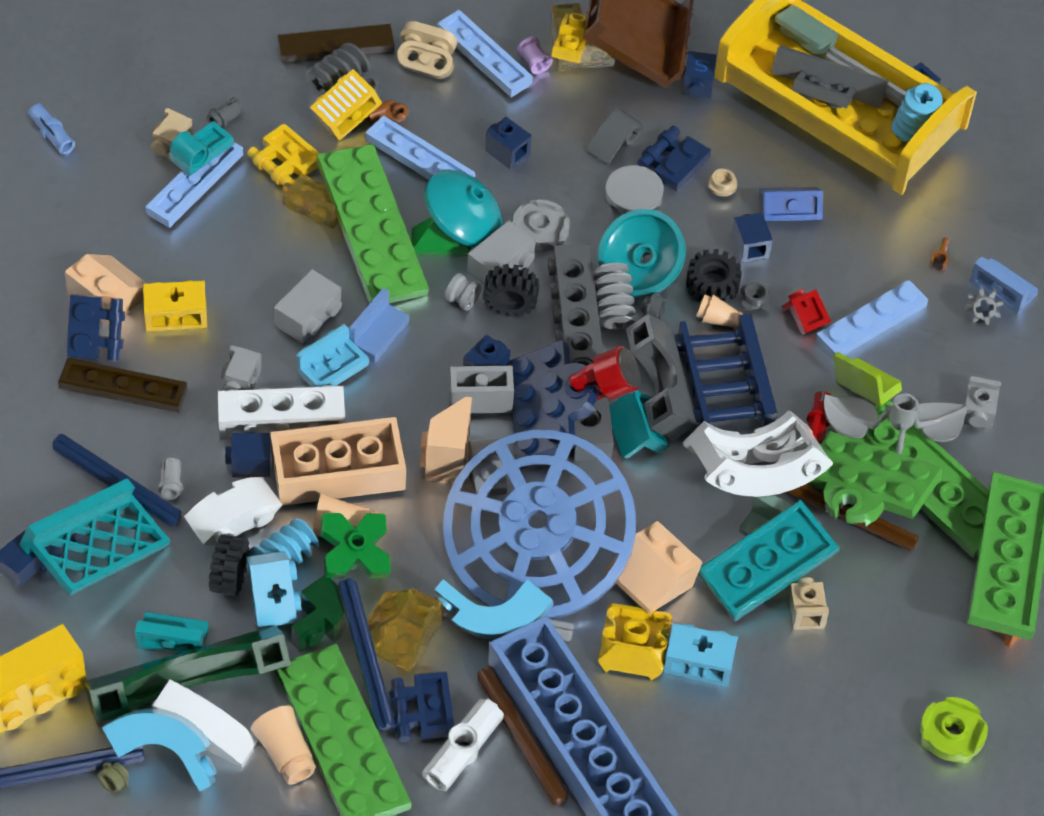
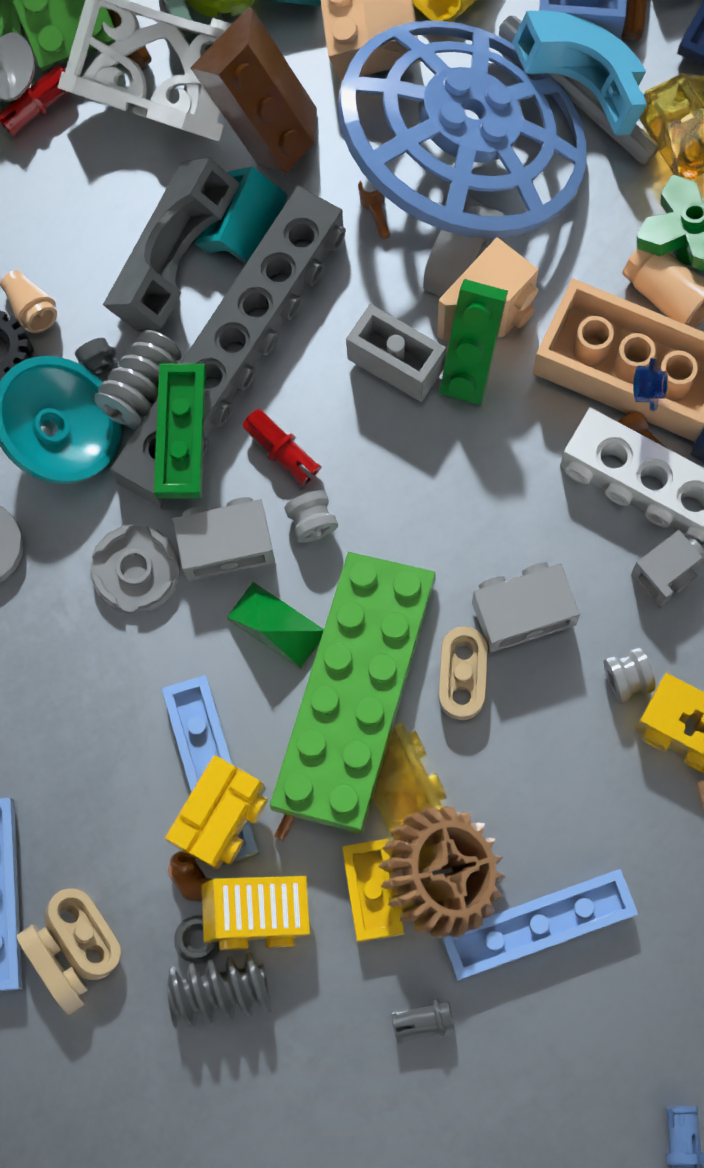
camera: 135 degrees left, 20 degrees up
tan brick [150,108,193,159] -> none
teal plate [169,121,234,176] -> none
dark brown tile [278,24,395,63] -> none
medium azure bracket [296,324,369,387] -> none
medium blue panel [350,288,409,363] -> none
teal dish [424,169,503,247] -> none
dark blue brick [463,334,511,366] -> none
black tyre [482,264,540,317] -> none
dark blue brick [485,116,532,170] -> none
dark blue plate [510,340,641,468] -> none
dark blue fence [674,314,778,427] -> none
none -> green plate [154,363,206,498]
none -> yellow brick [165,755,268,871]
none -> reddish brown slope [190,8,317,173]
none -> red axle [243,409,322,487]
none -> dark orange hand [358,181,391,240]
none -> medium nougat gear [379,806,506,938]
none -> green plate [439,279,508,405]
none -> tan plate [439,626,488,720]
none -> light grey wheel [604,648,656,703]
none -> clear blue plate [633,358,668,411]

